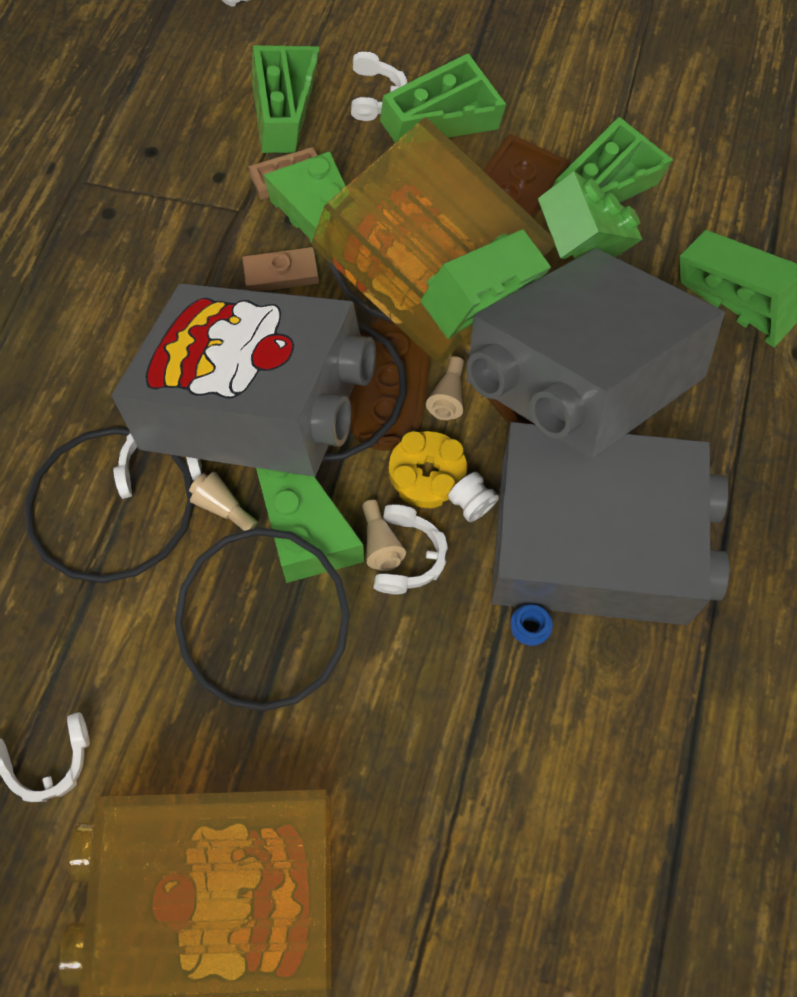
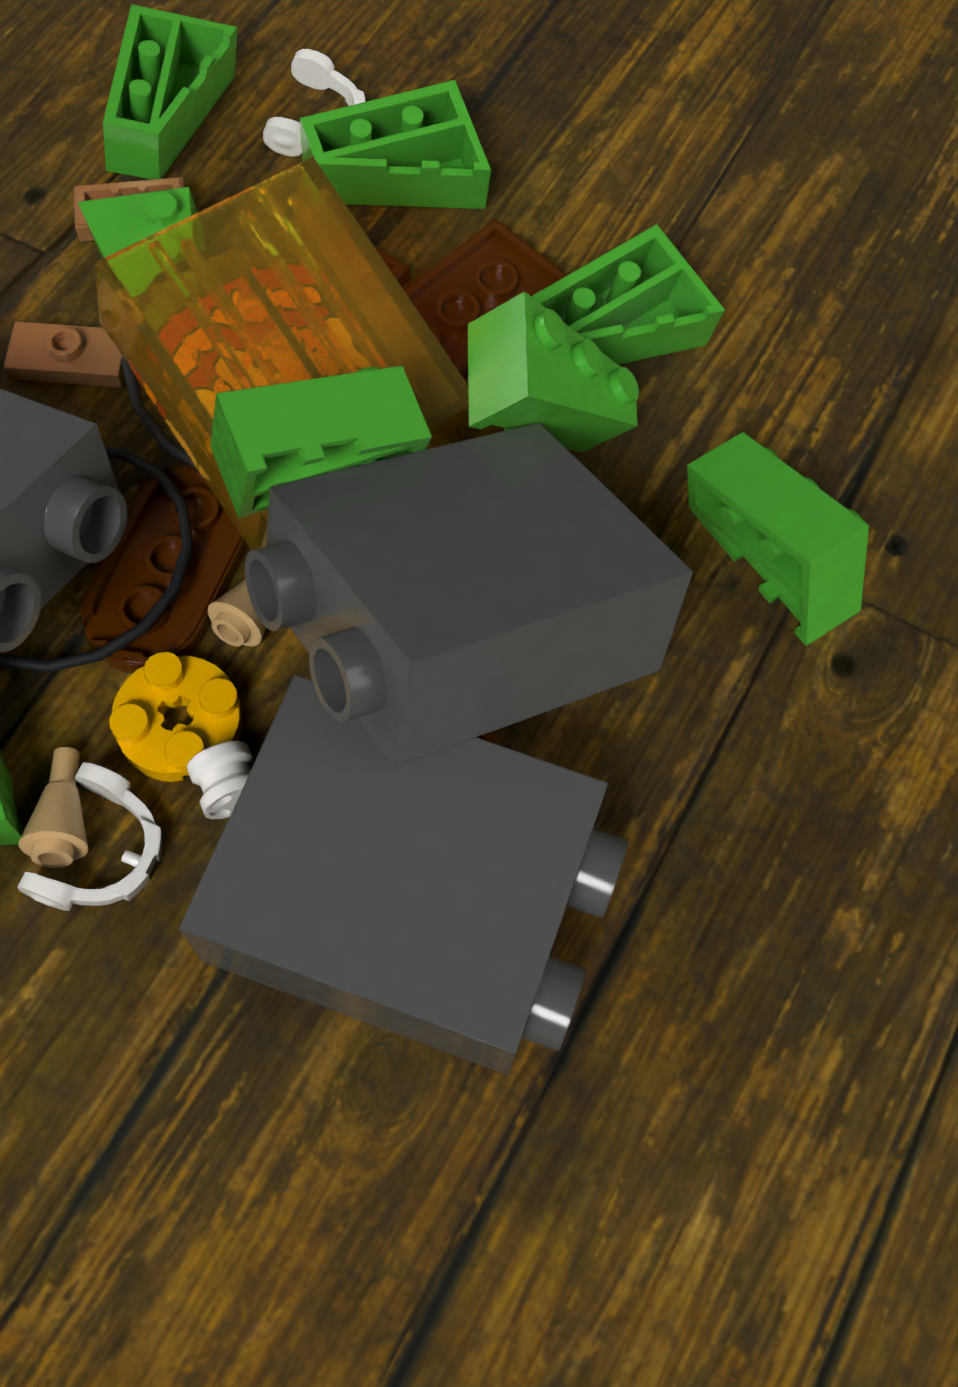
camera: 10 degrees right, 0 degrees up
blue plate [510,604,553,646] -> none

